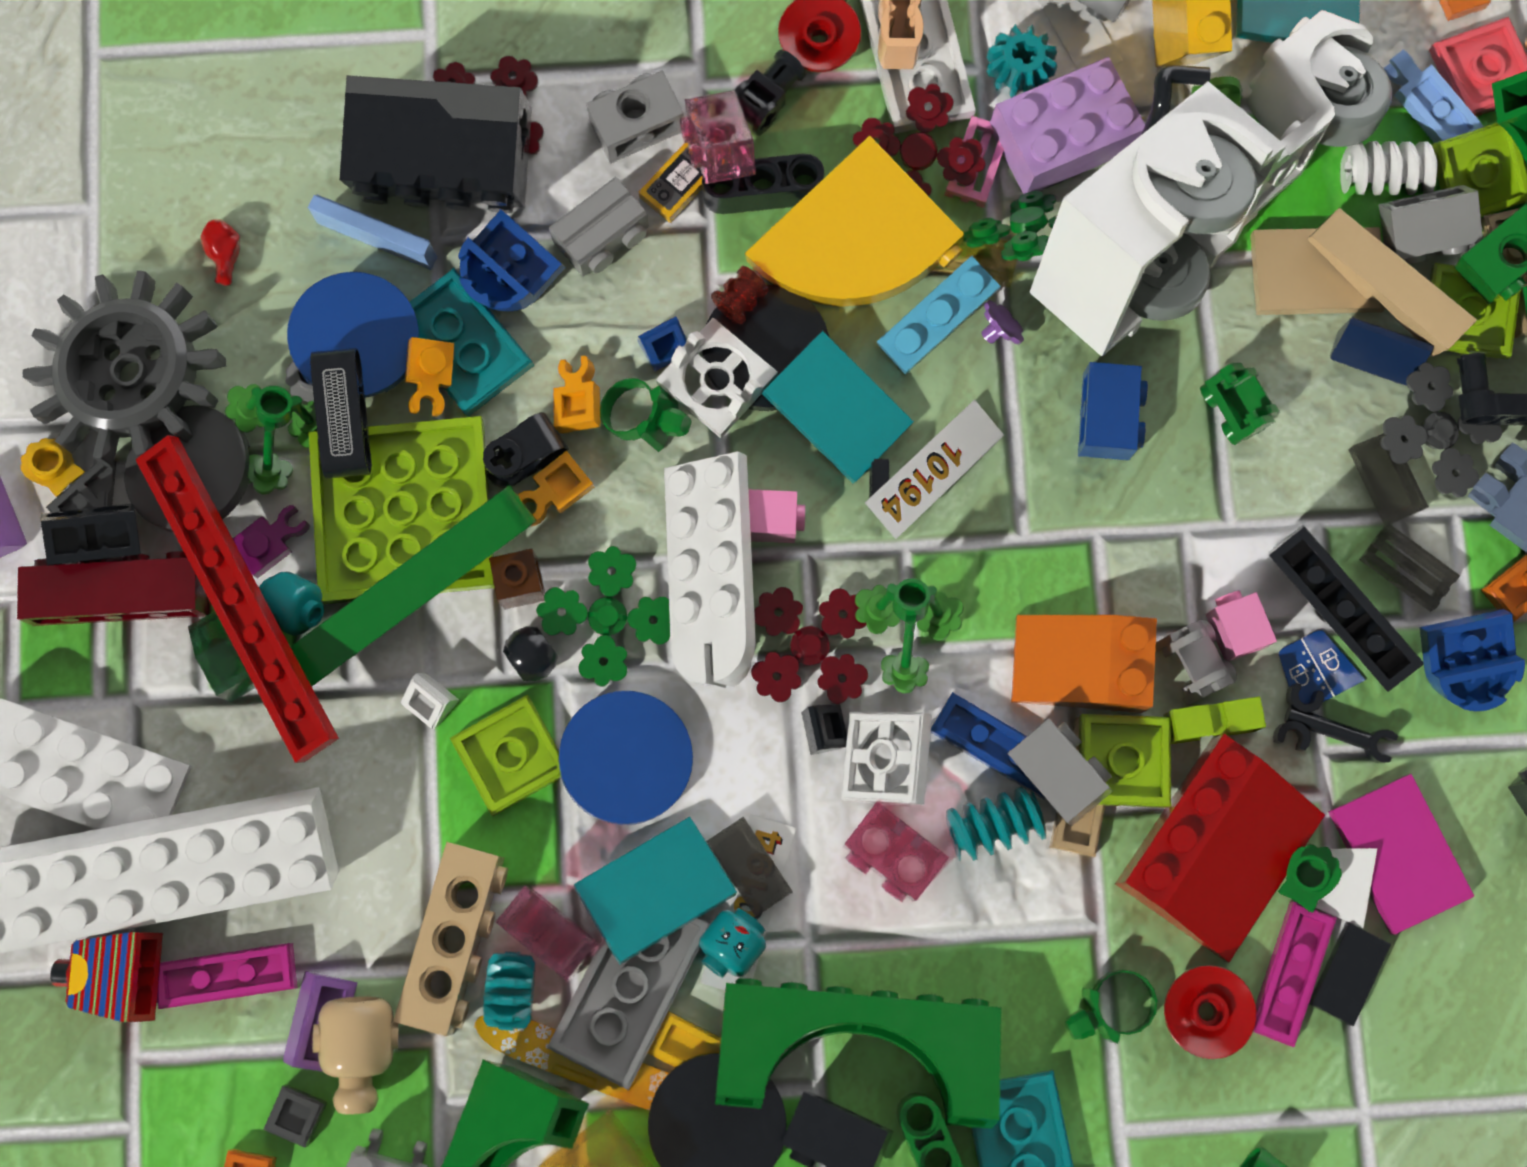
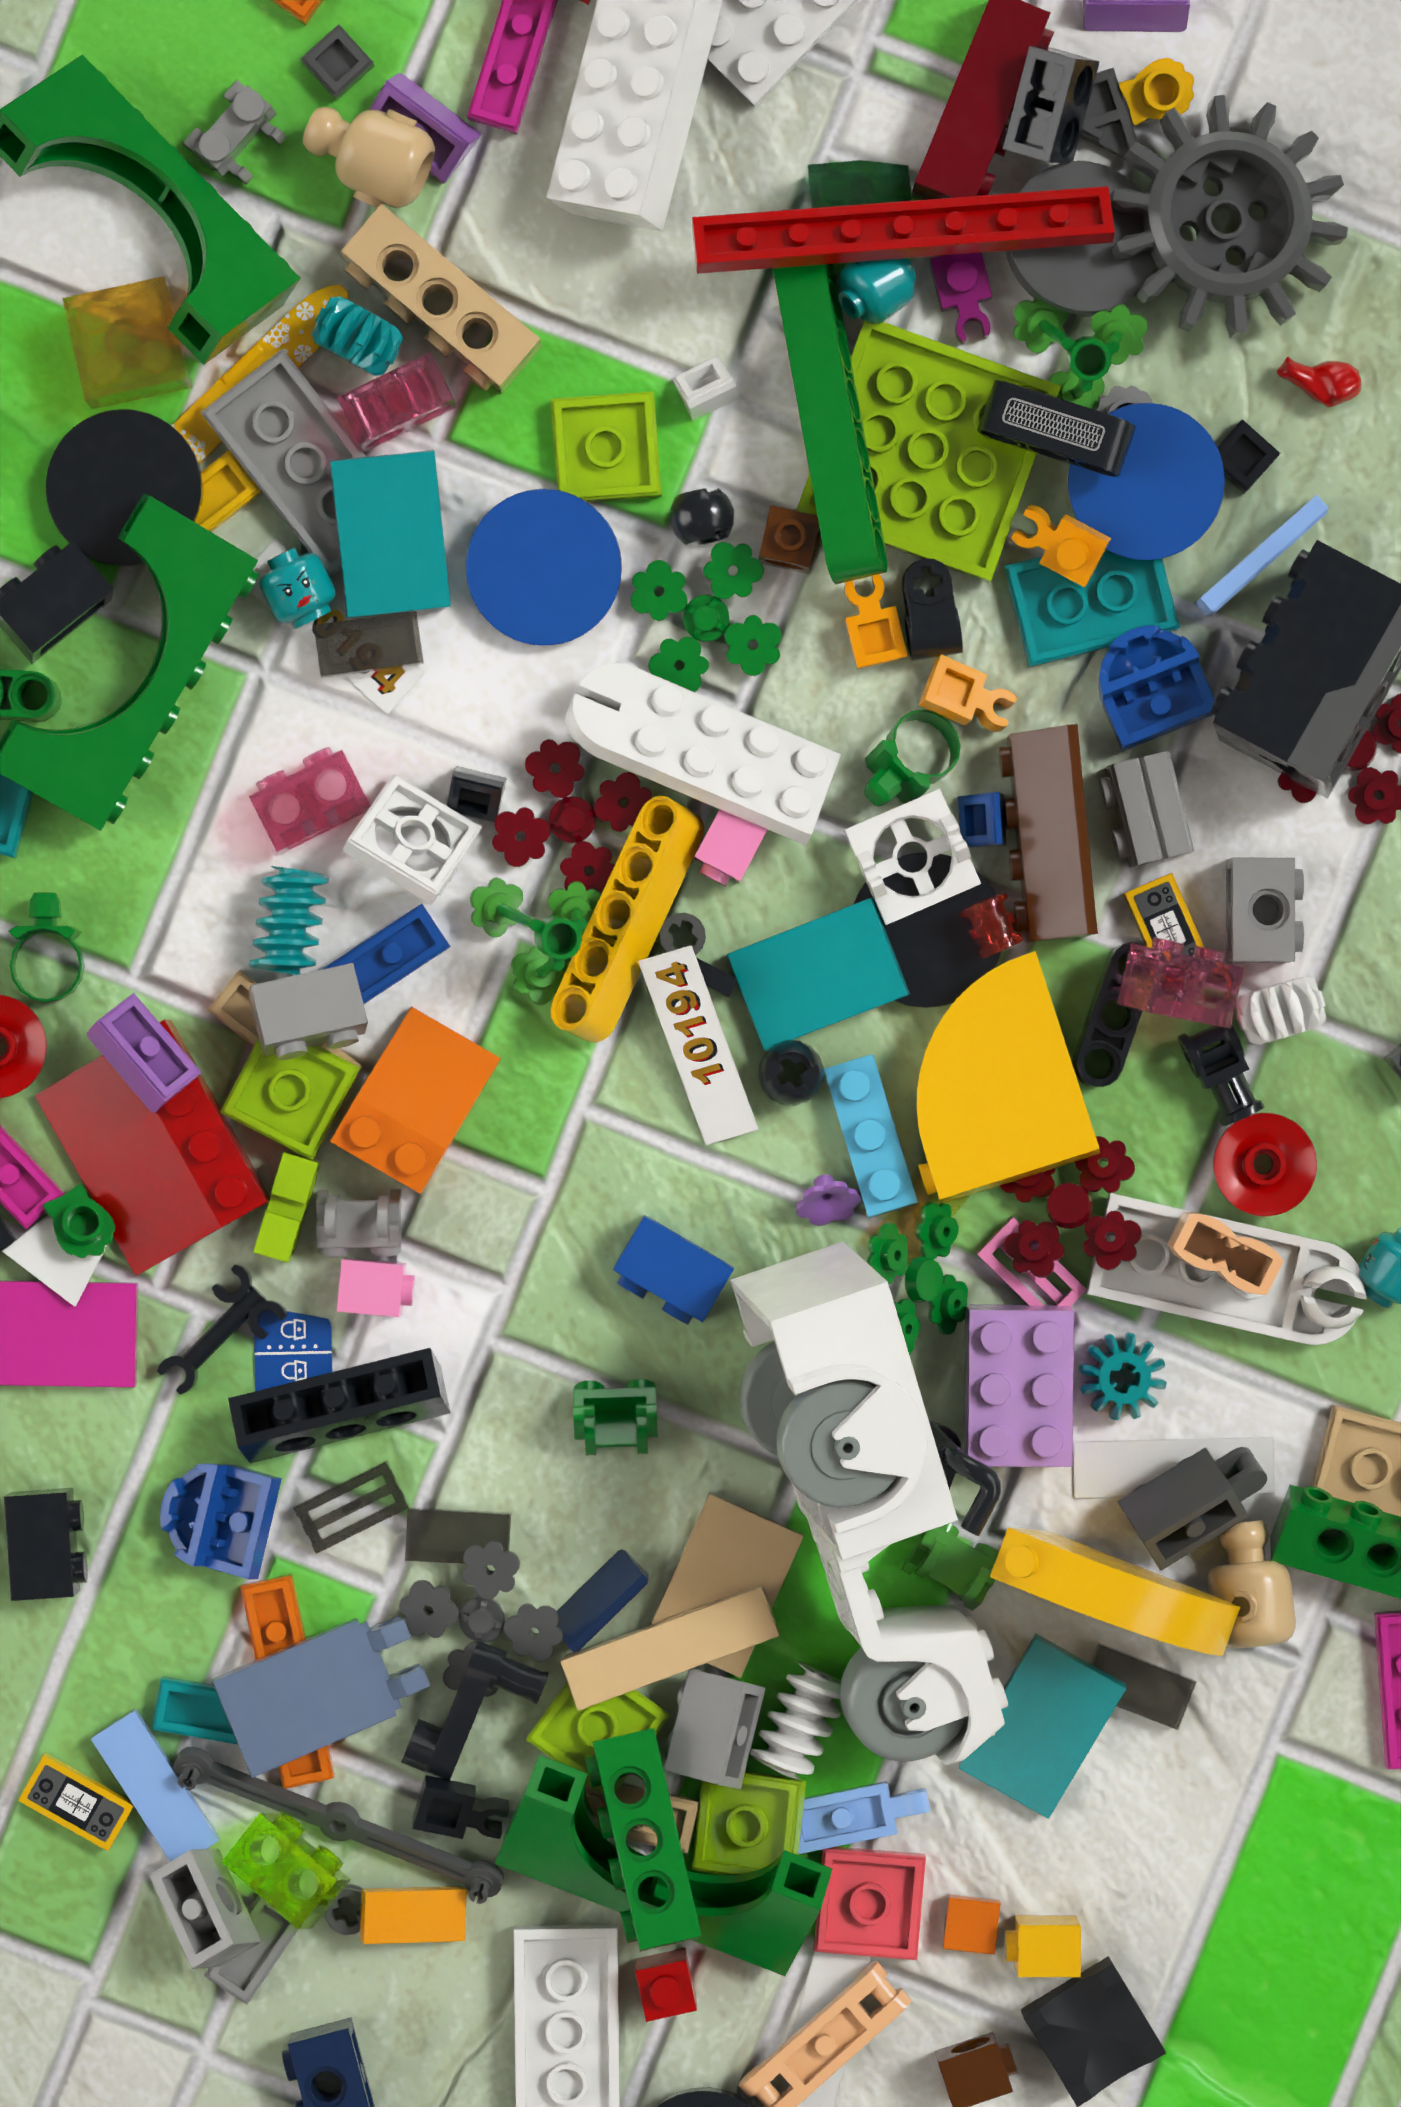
camera: 120 degrees right, 10 degrees up
none -> medium lavender slope [87,993,202,1113]
none -> yellow beam [550,796,704,1043]
none -> dark grey bush [659,913,706,955]
none -> black piece [758,1040,824,1106]
none -> slope [999,724,1098,942]
none -> black tile [1217,419,1281,494]
none -> white gear [1235,976,1327,1045]

